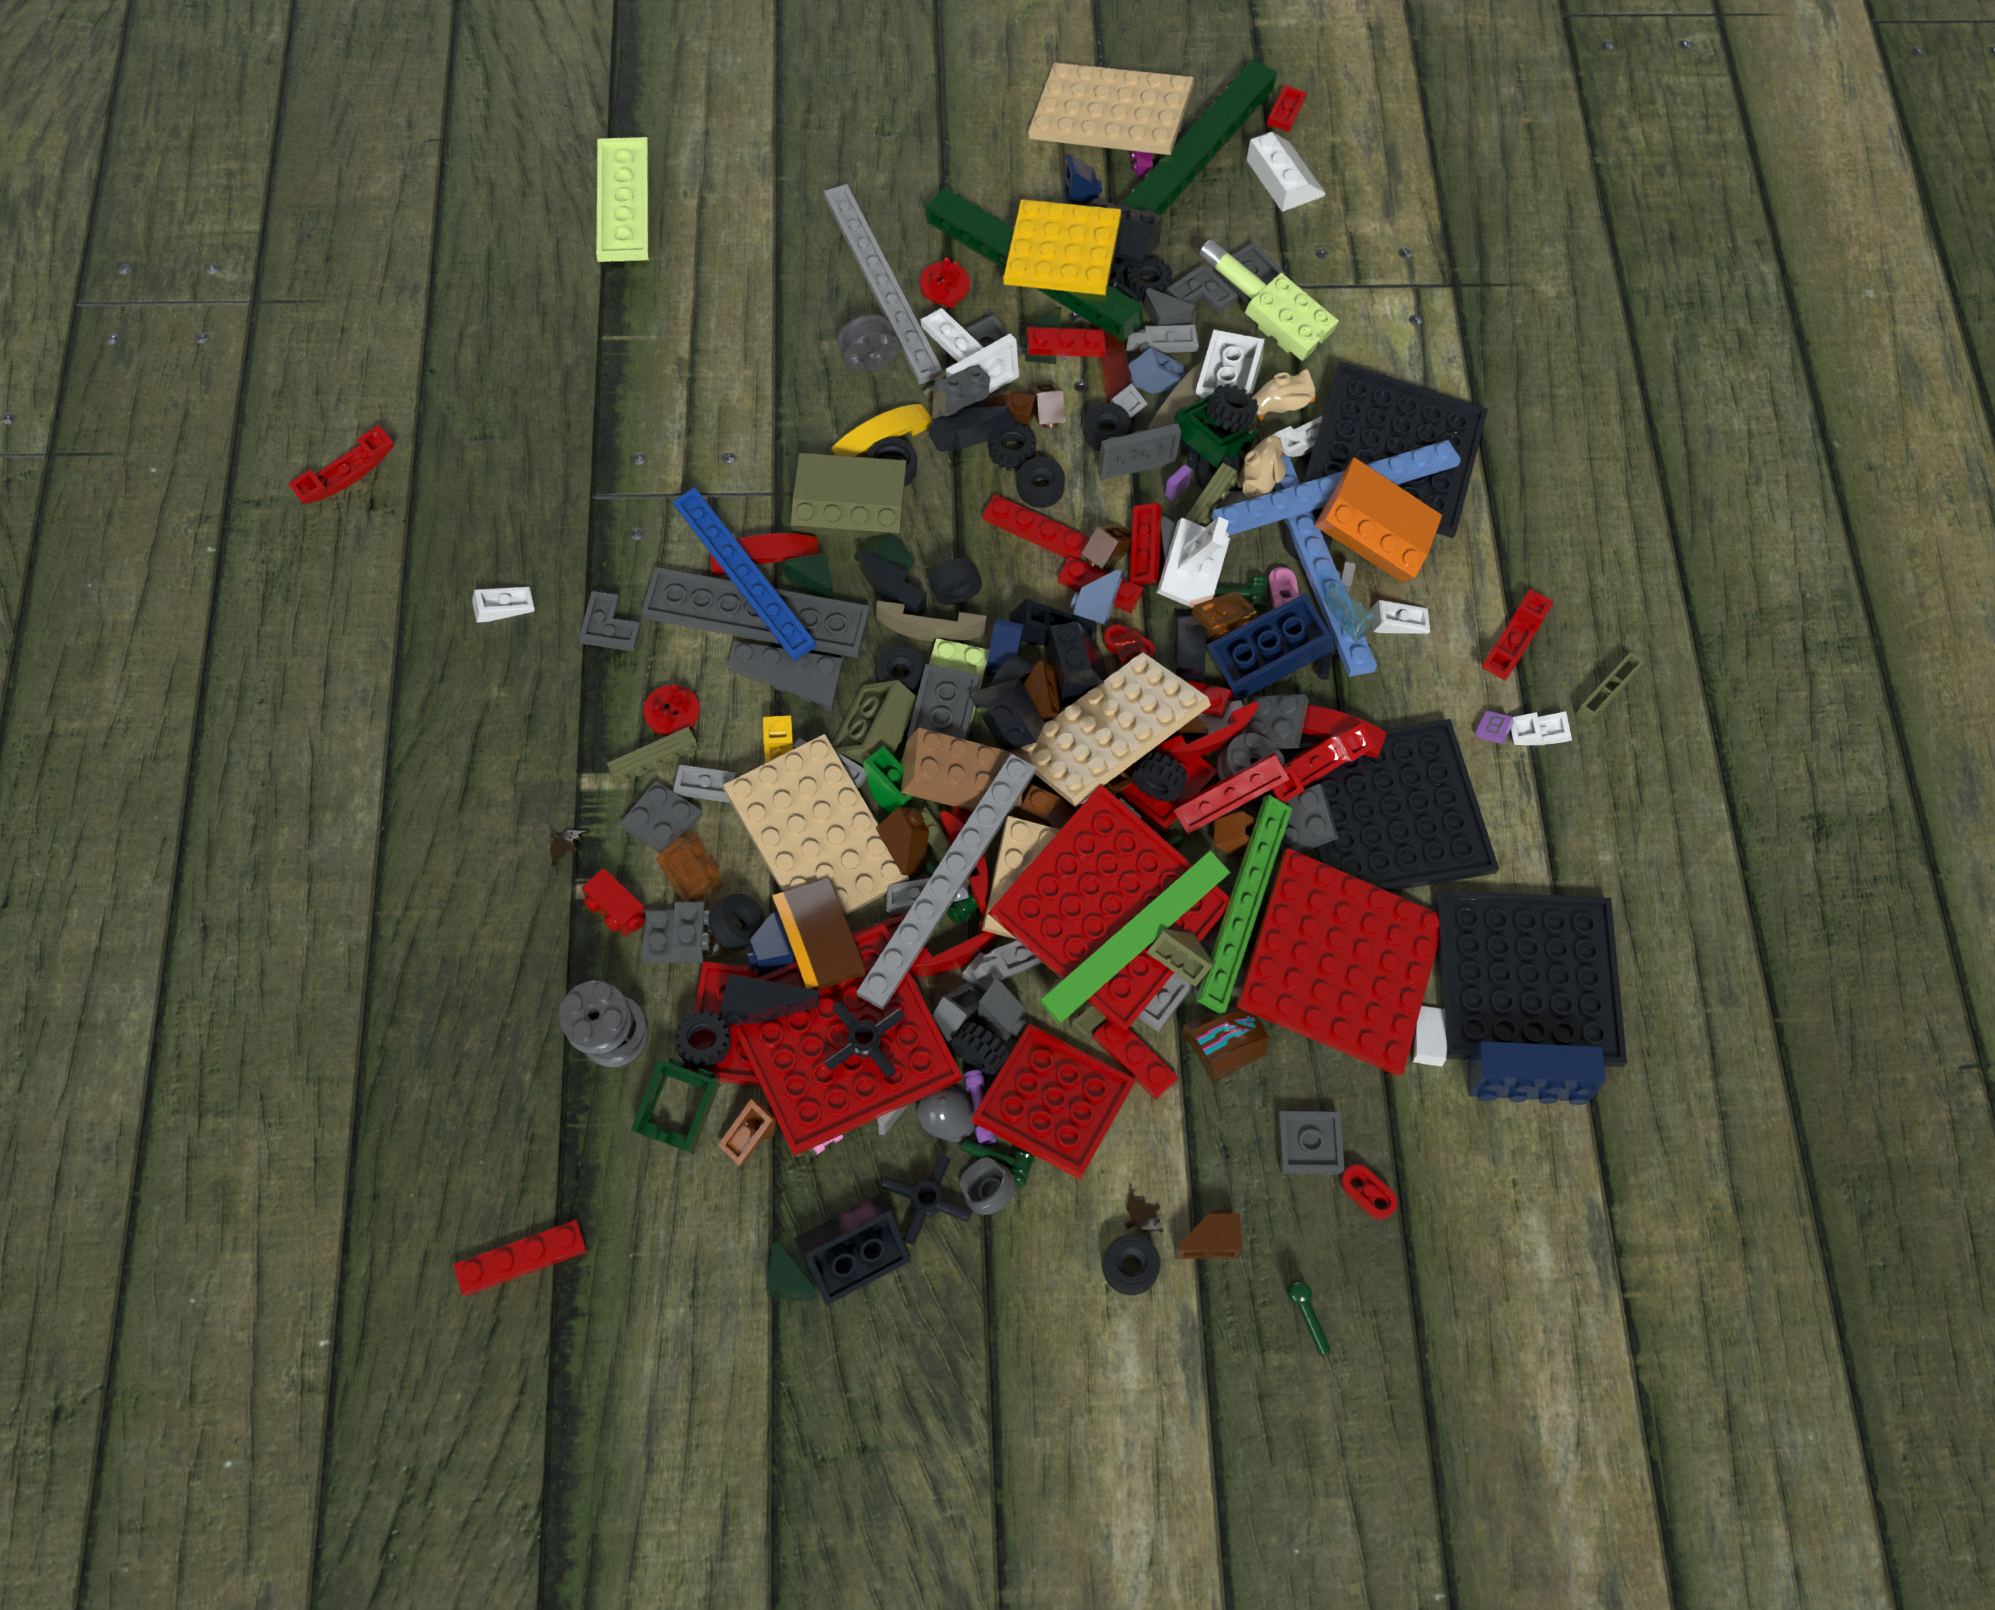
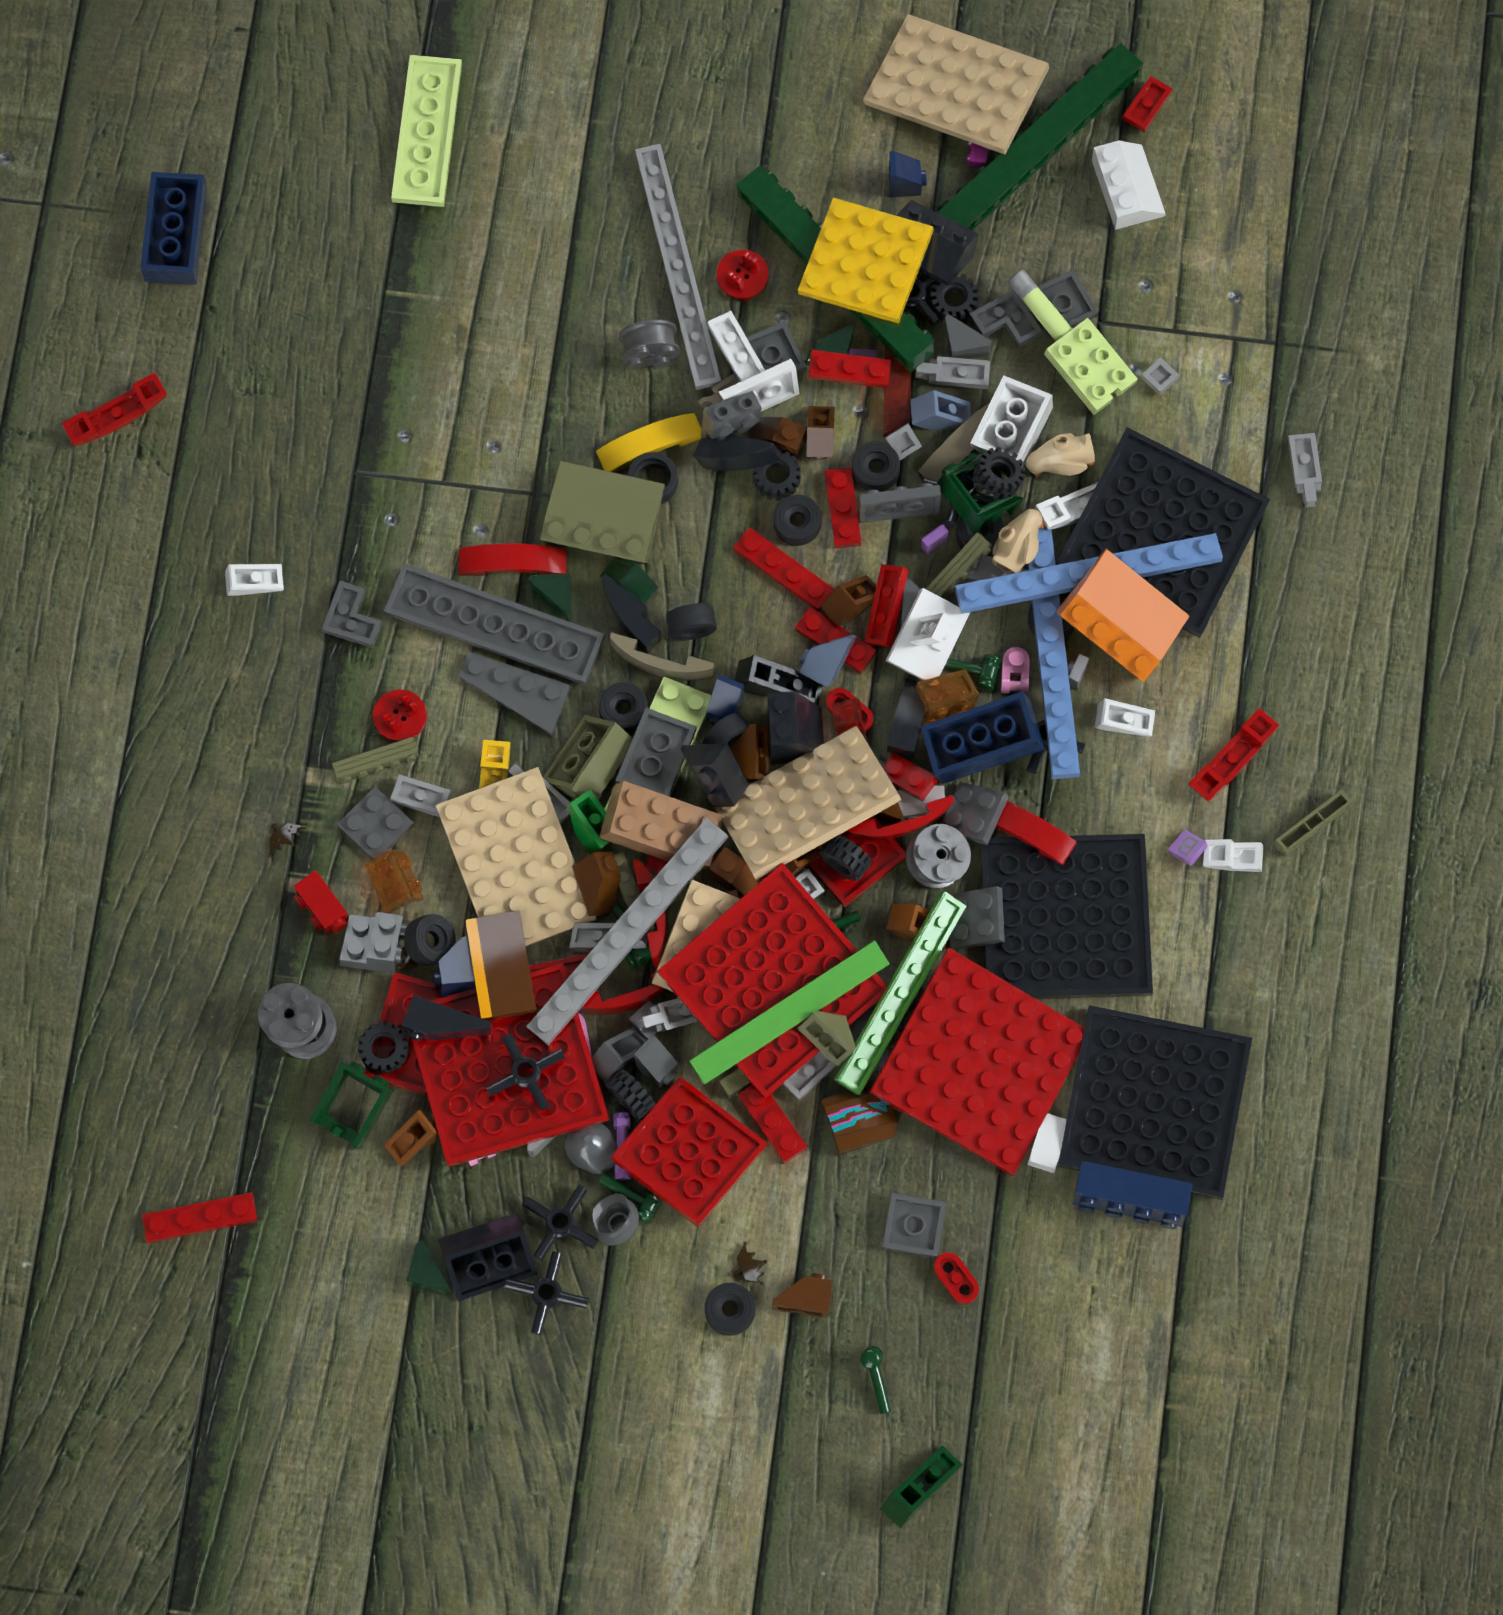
camera: 15 degrees right, 10 degrees up
blue plate [672,487,817,662] -> none
red plate [1173,752,1289,834] -> none
red slope [1271,723,1375,803] -> none
clear light blue slope [1324,582,1374,642] -> none
none -> dark blue brick [140,172,207,285]
none -> black bar [505,1251,589,1336]
none -> red plate [825,467,861,549]
none -> dark green slope [880,1445,963,1529]
none -> light grey plate [1141,357,1179,396]
none -> light grey hinge [1287,433,1322,508]

